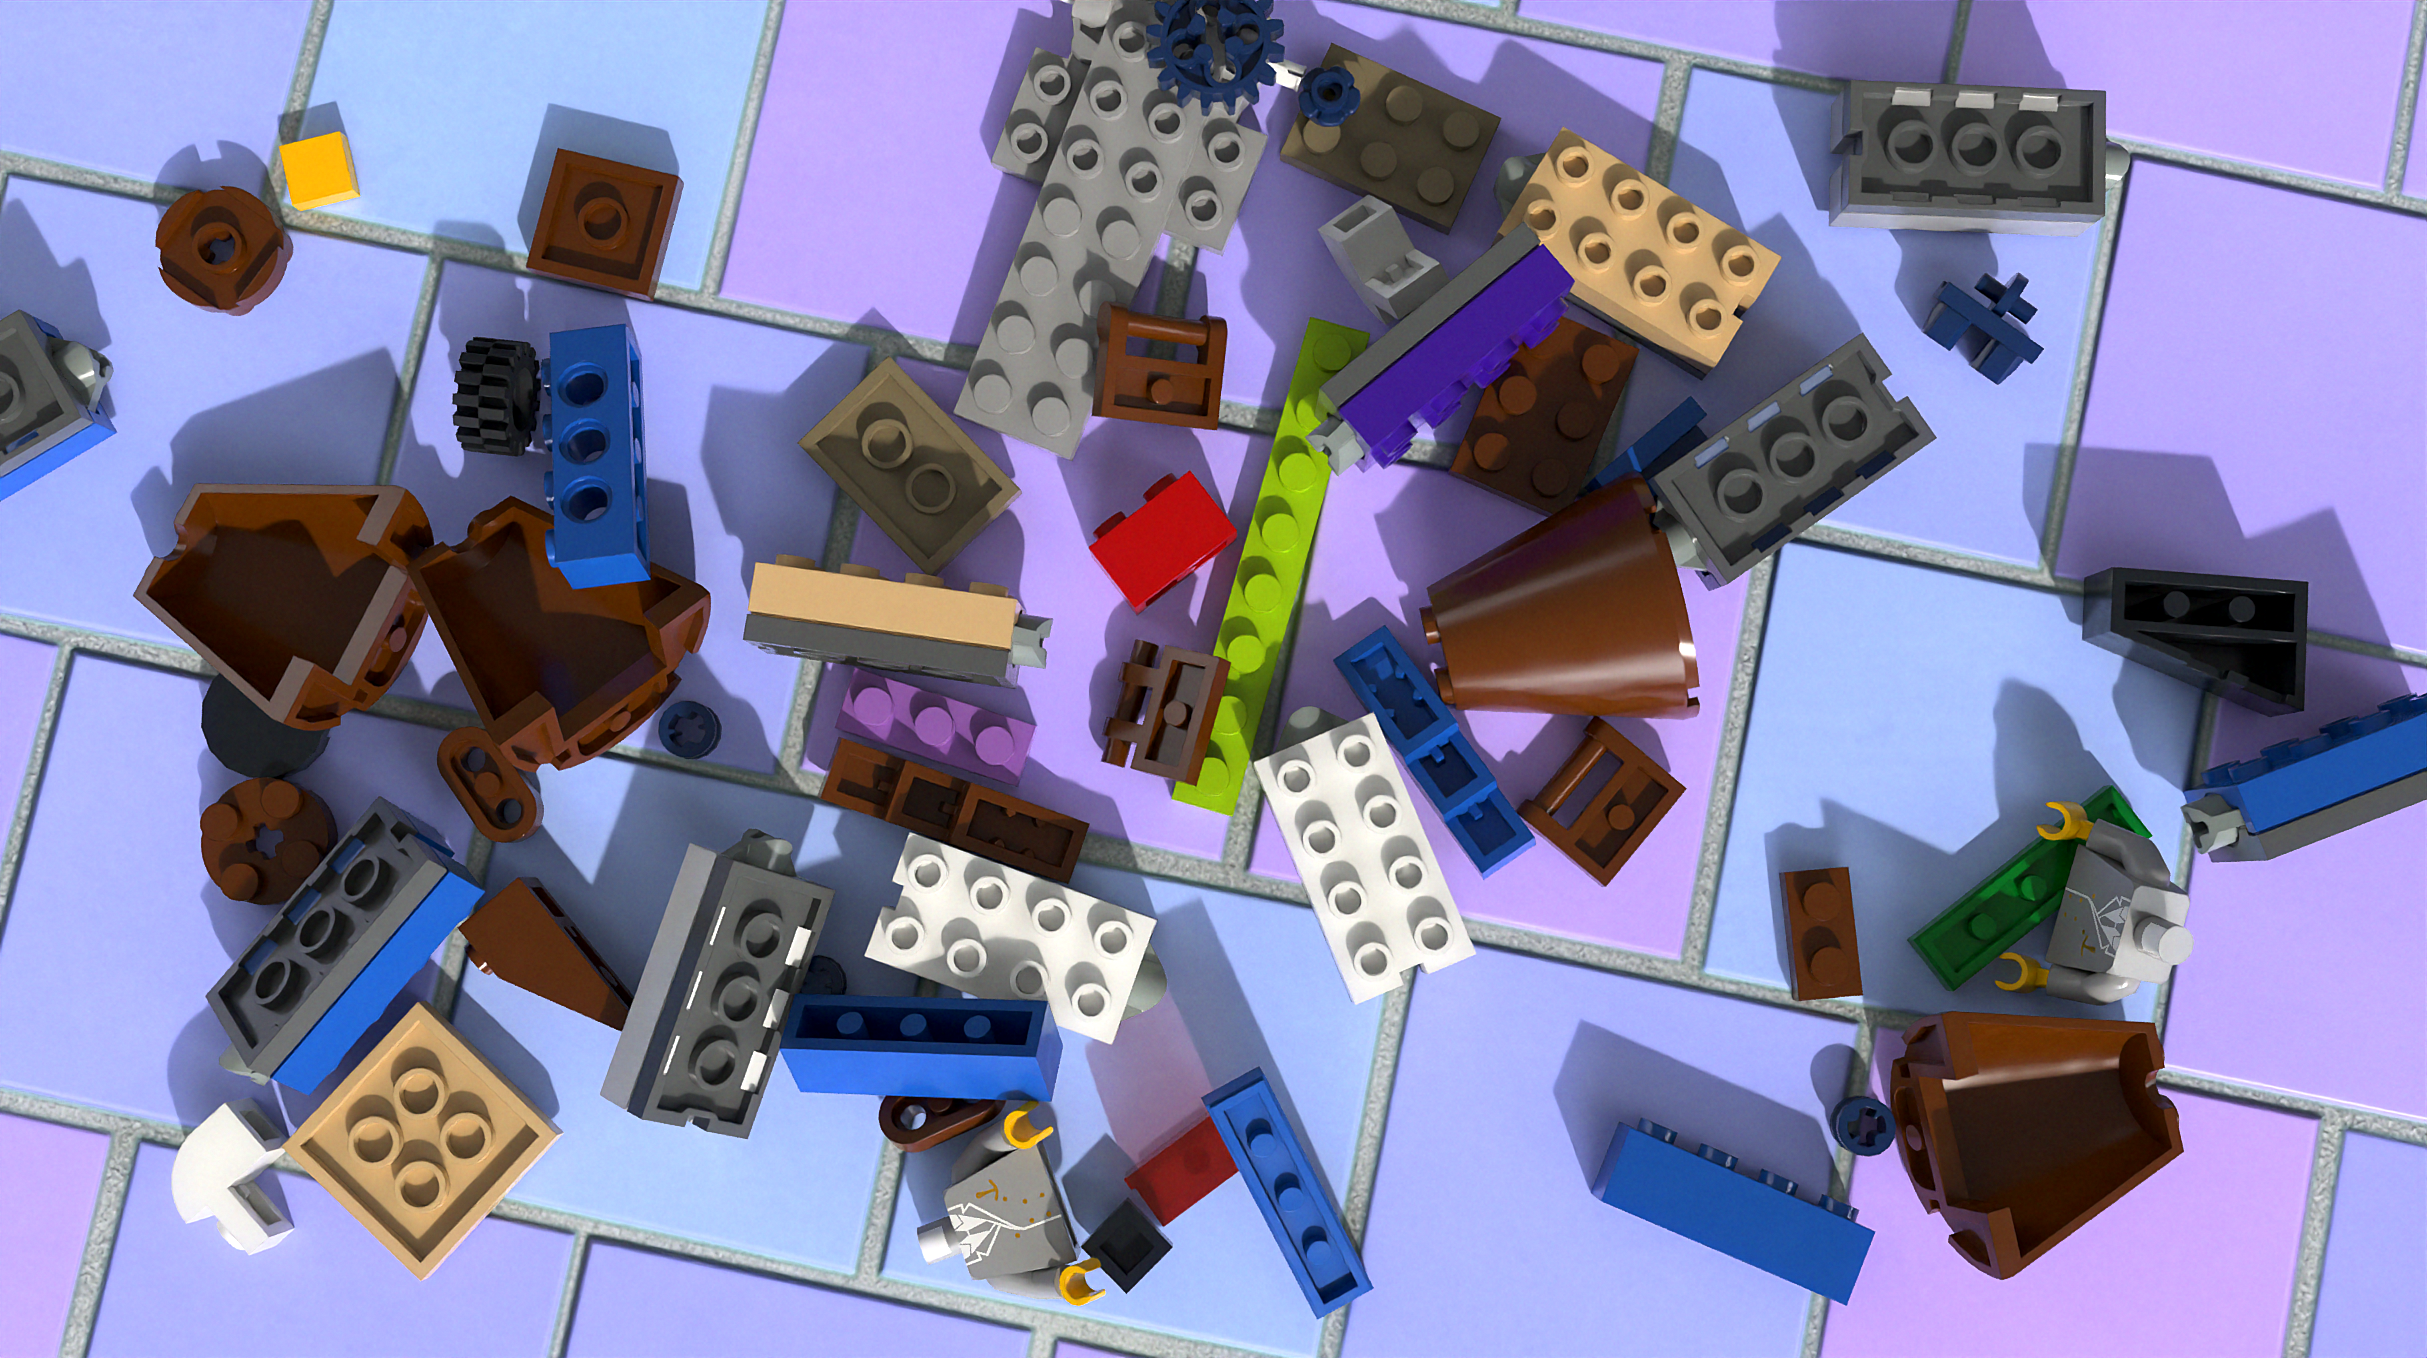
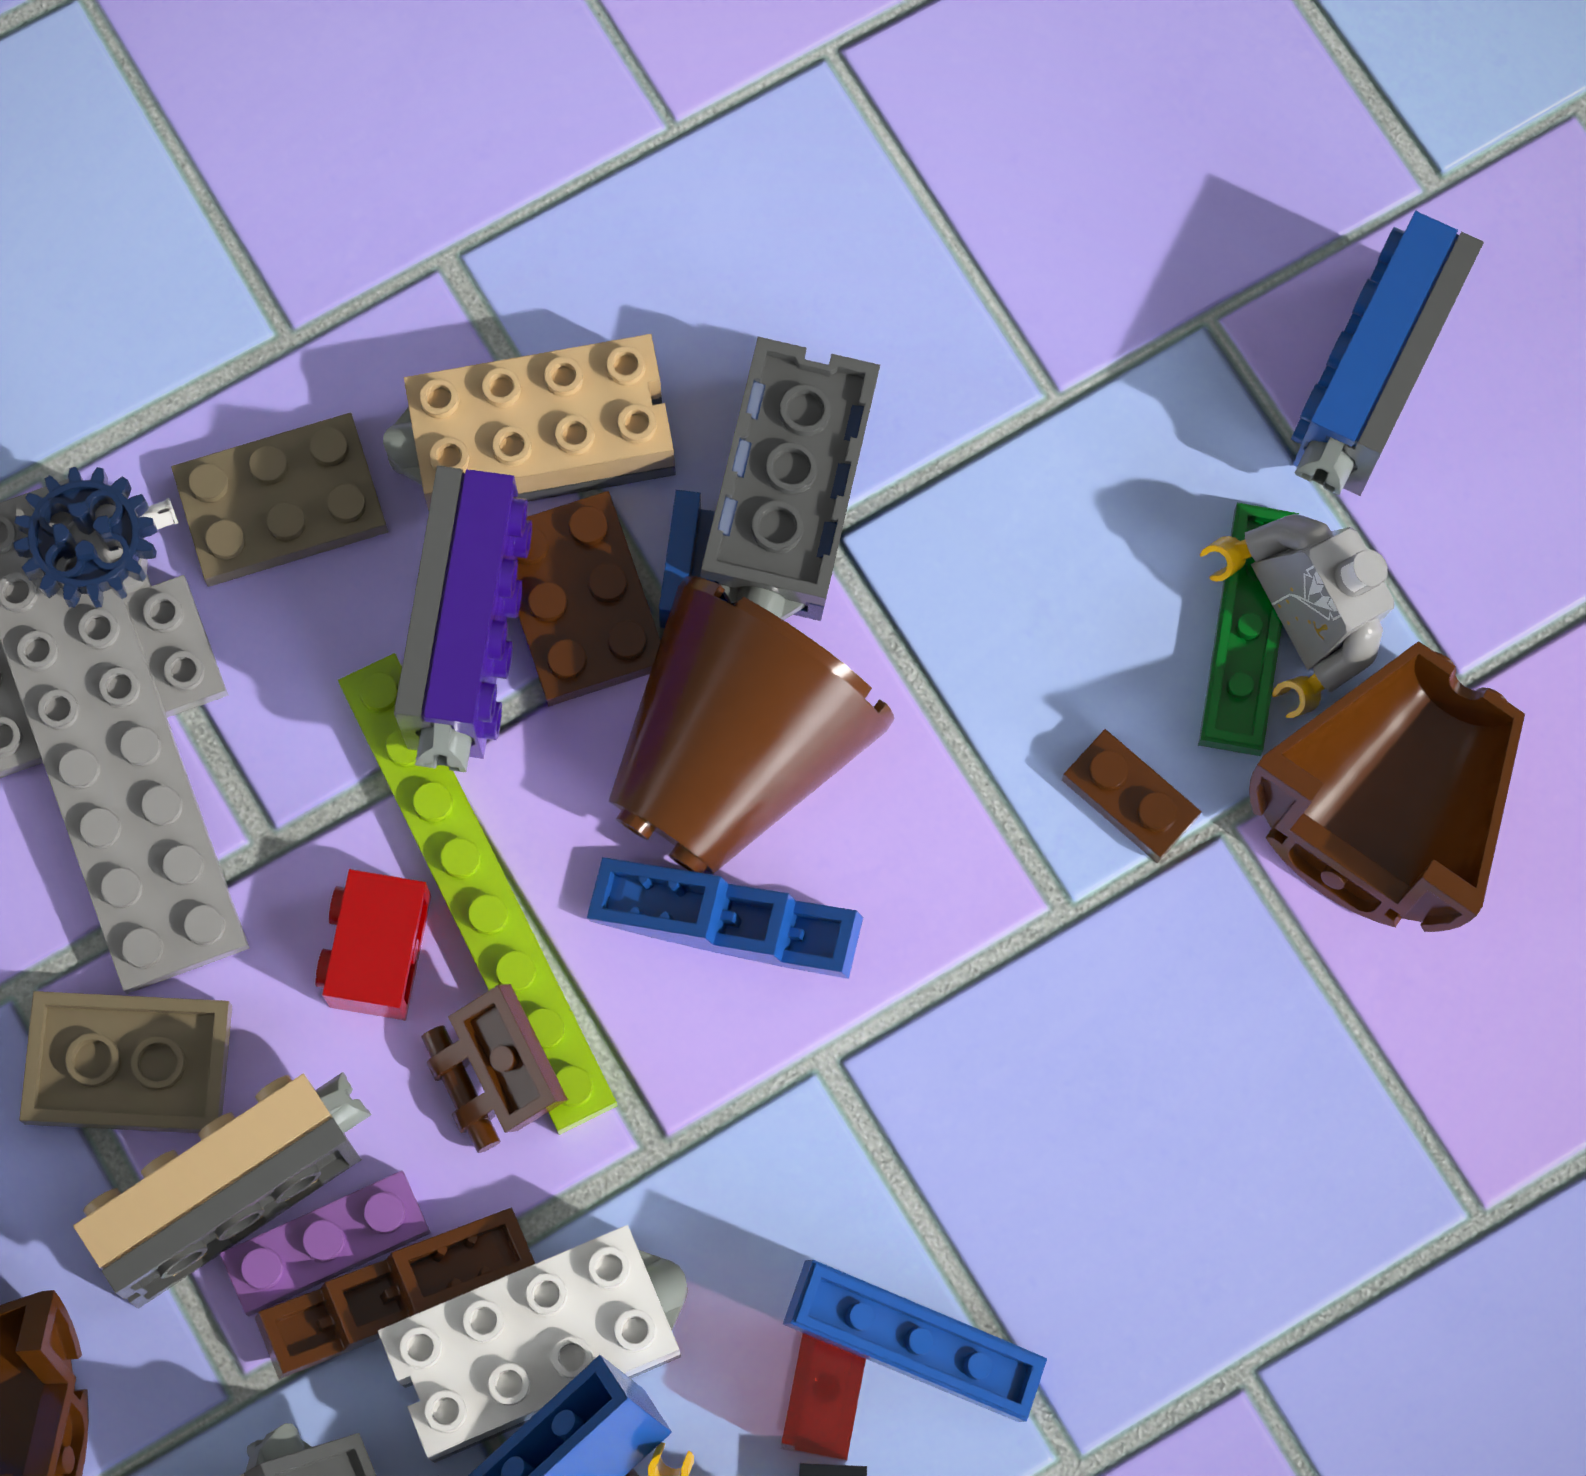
camera: 45 degrees left, 10 degrees down
dark blue bush [658,701,722,759] -> none
reddish brown plate [1091,301,1228,430] -> none
white piece [1252,706,1476,1005] -> none
dark blue plate [1298,66,1361,127] -> none
white brick [1318,194,1450,325] -> none
reddish brown plate [1516,716,1687,887] -> none
blue brick [1591,1117,1876,1306] -> none
dark grey piece [1829,80,2130,237] -> none
dark blue bush [1830,1095,1896,1157] -> none
dark blue hips [1921,272,2044,385] -> none
black wedge [2082,567,2309,717] -> none

